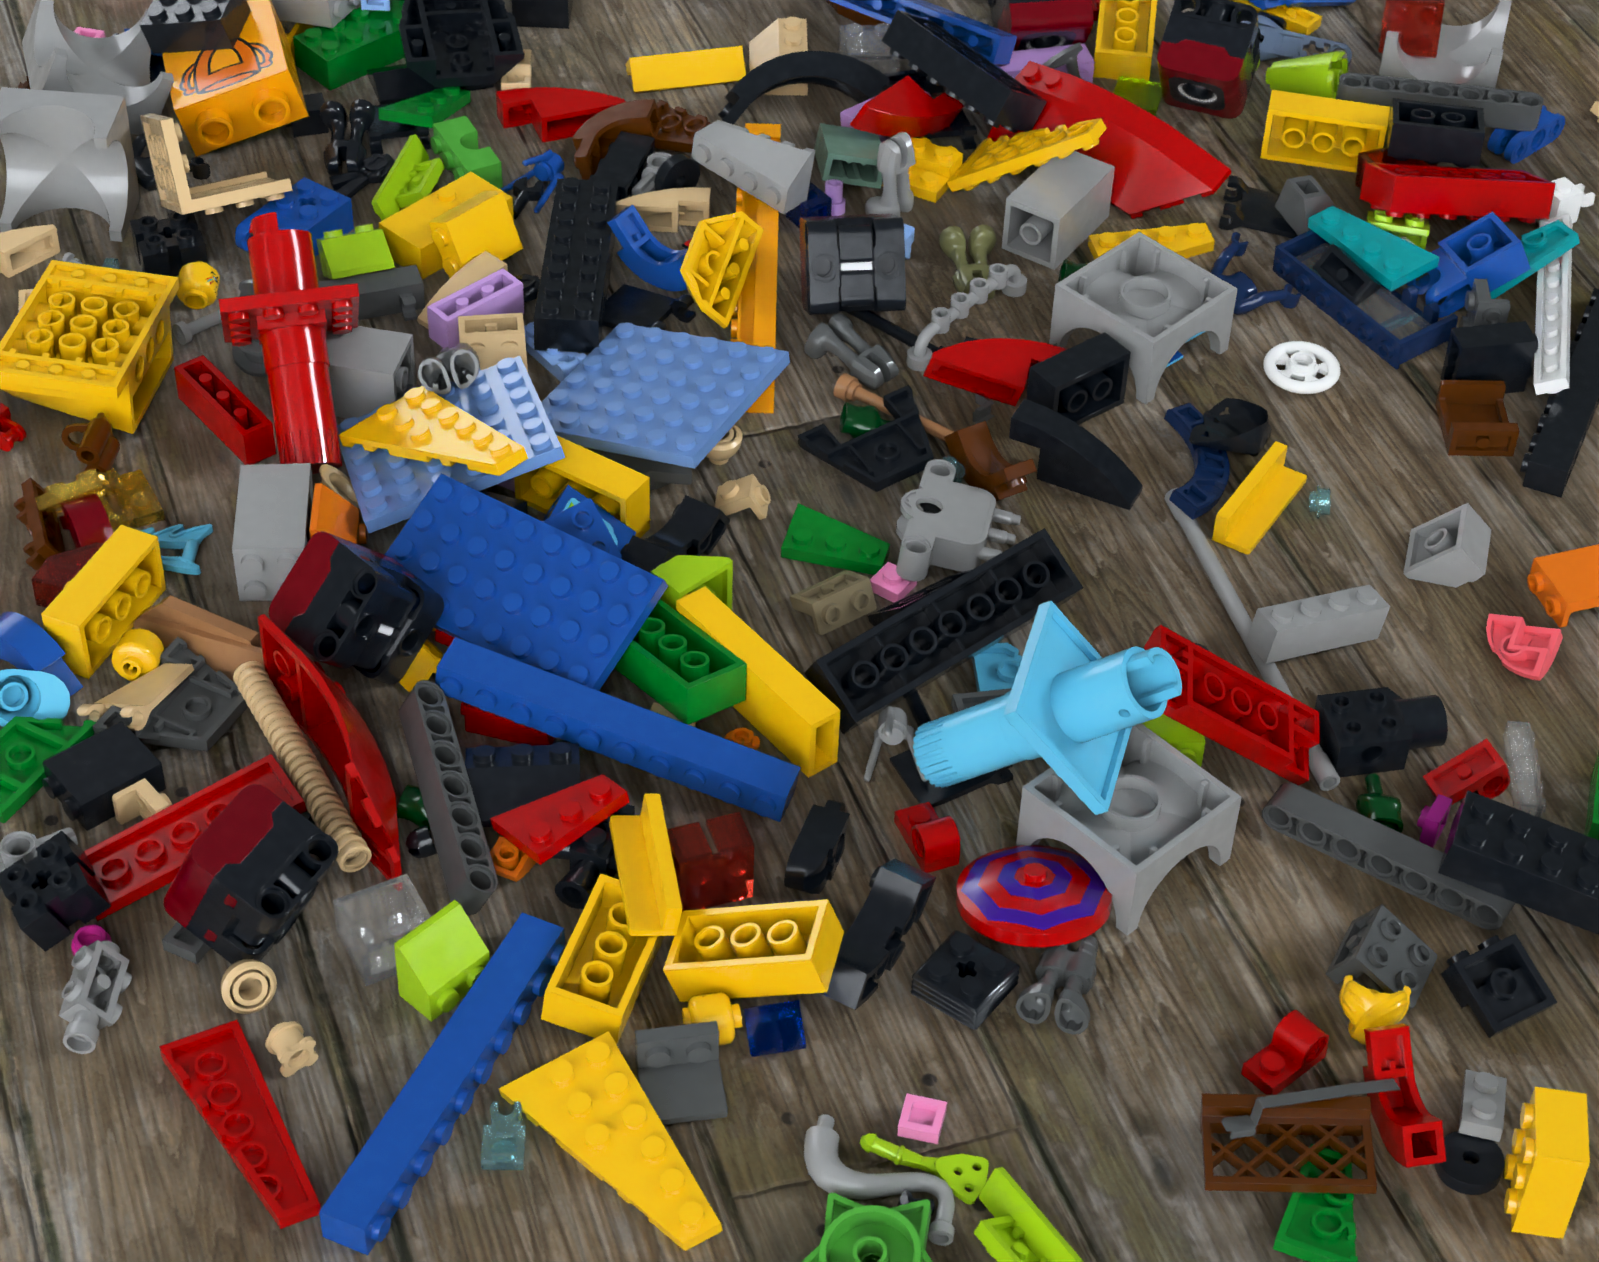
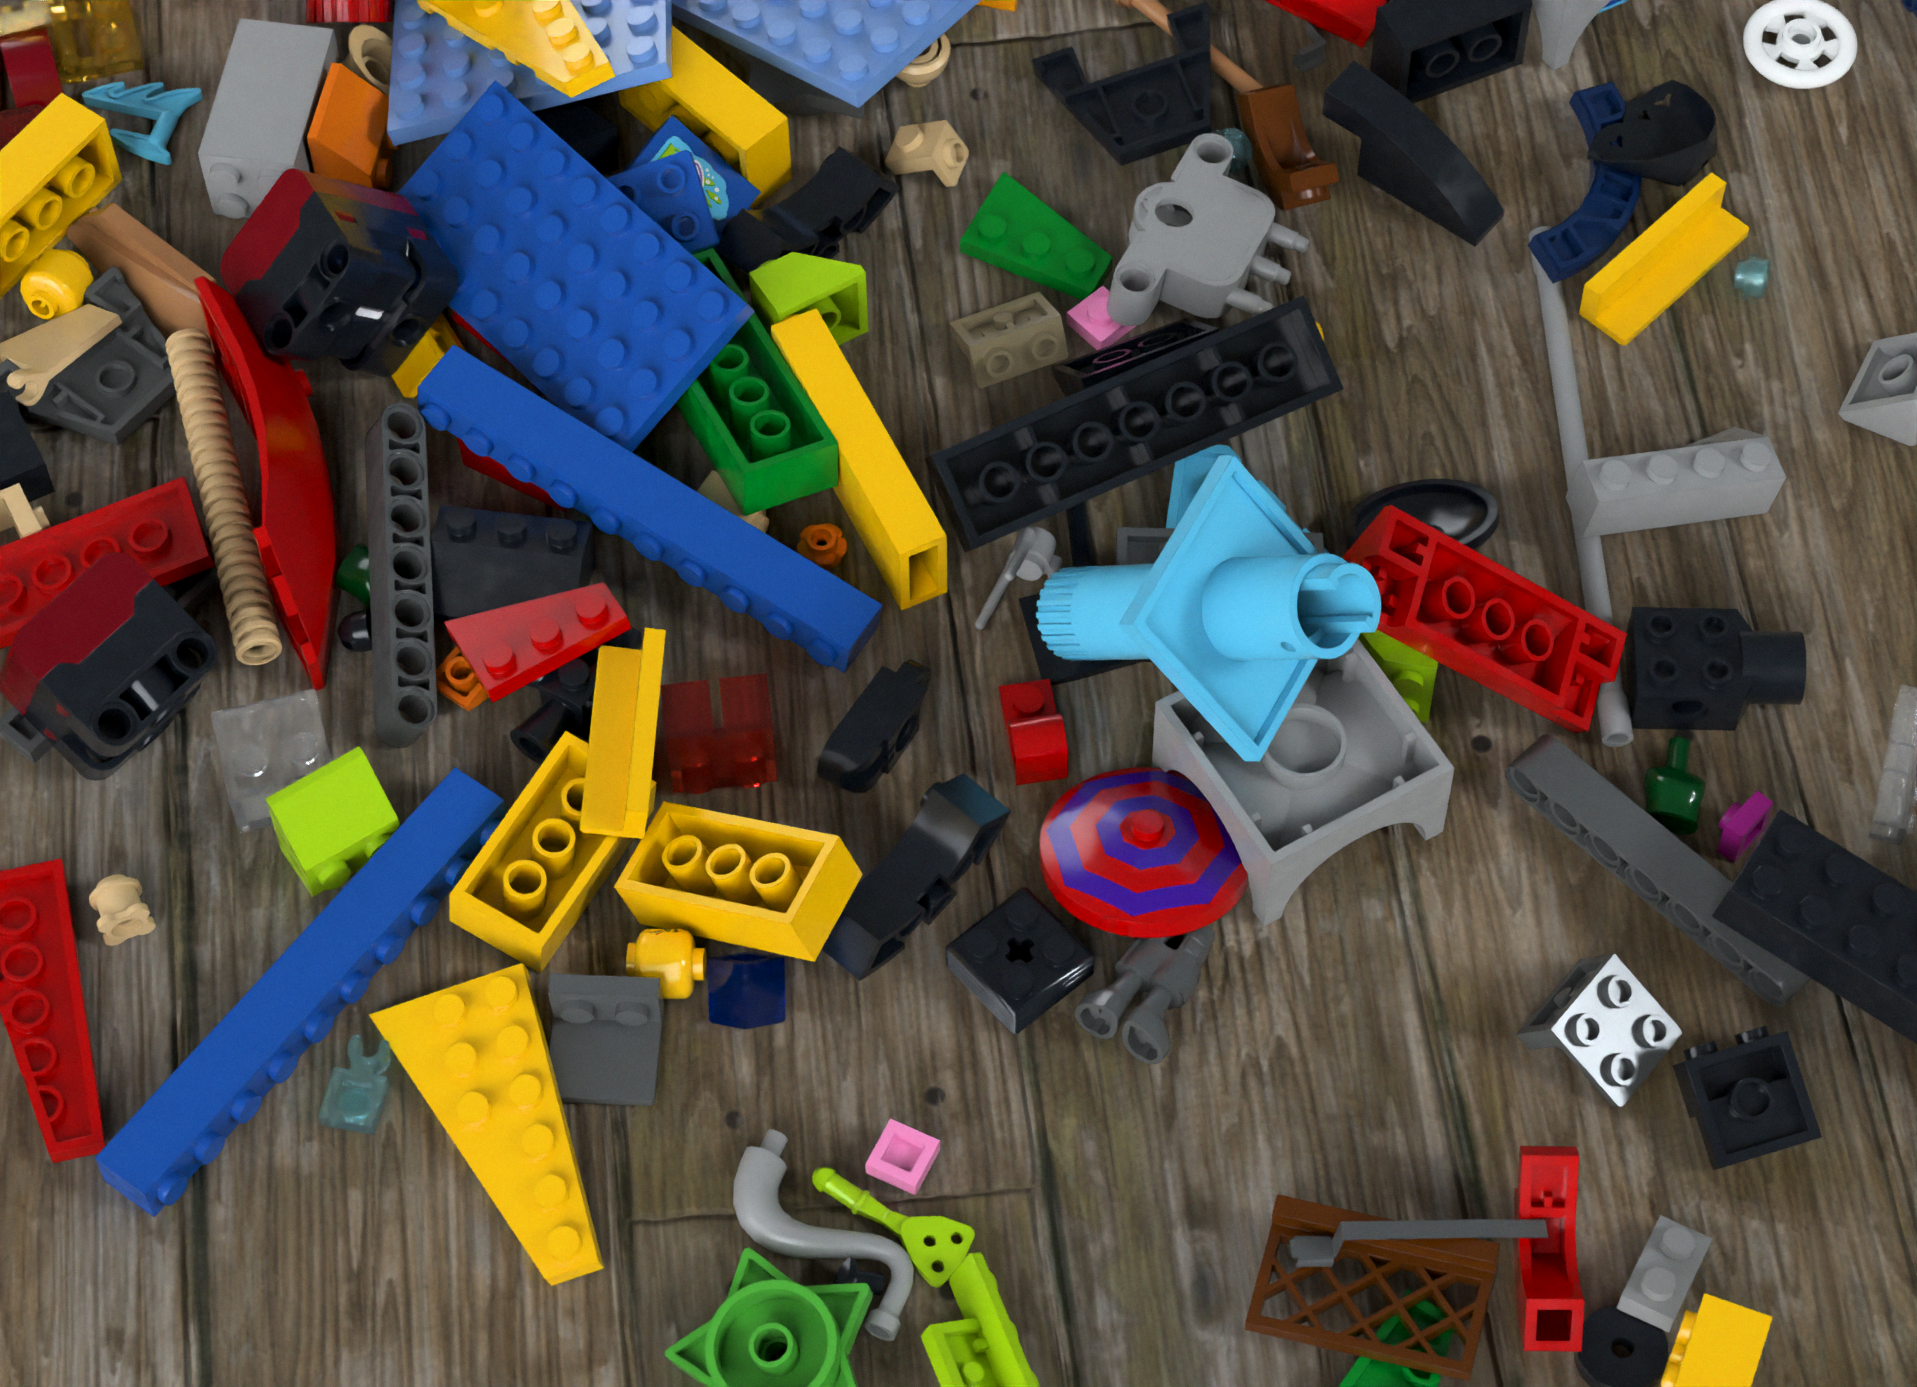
camera: 15 degrees right, 15 degrees up
tan brick [220,959,277,1014] -> none
dark green piece [839,402,891,439] -> none
red plate [1241,1010,1329,1095] -> none
yellow hair [1339,975,1411,1045] -> none
red plate [1422,738,1510,805] -> none

